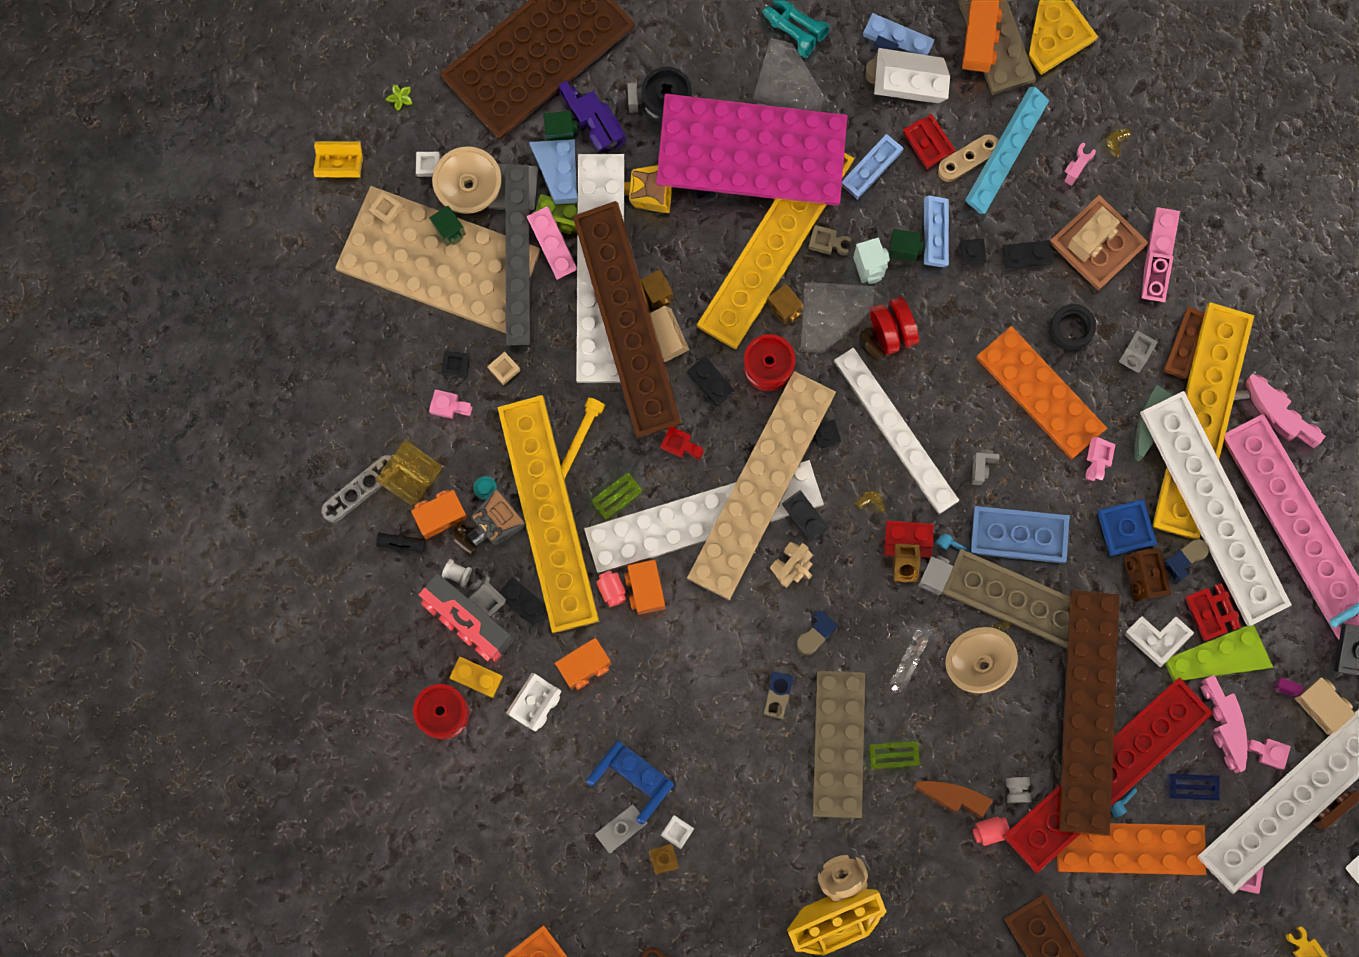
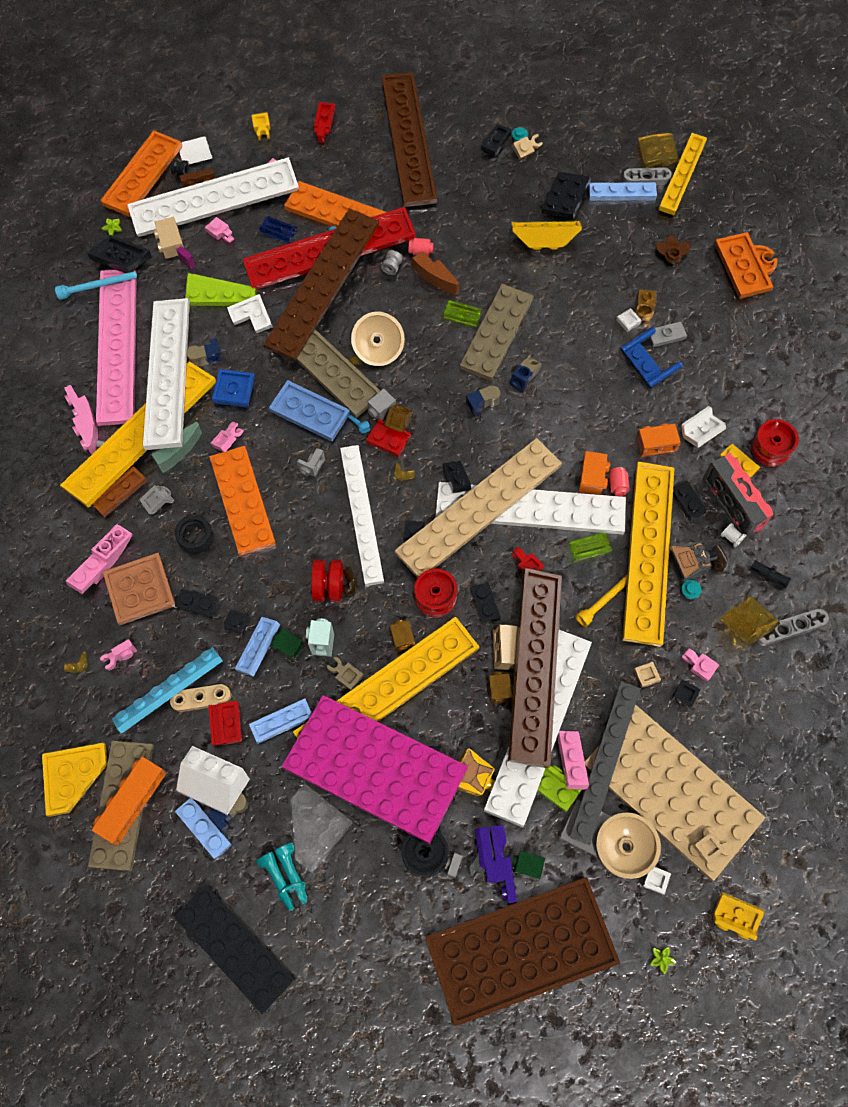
camera: 160 degrees left, 10 degrees down
orange brick [411,489,468,539] -> none
dark green brick [429,205,466,246] -> none
light grey bracket [468,575,506,617] -> none
light blue wing [529,139,578,204] -> none
tan hips [770,542,813,588] -> none
clear plate [801,282,874,353] -> none
tan plate [818,855,868,901] -> none
clear plate [890,623,934,693] -> none
tan brick [1067,206,1120,262] -> none
reddish brown bracket [1124,548,1171,602] -> none
red plate [1185,583,1242,642] -> none
bright pink slope [1200,675,1247,773] -> none

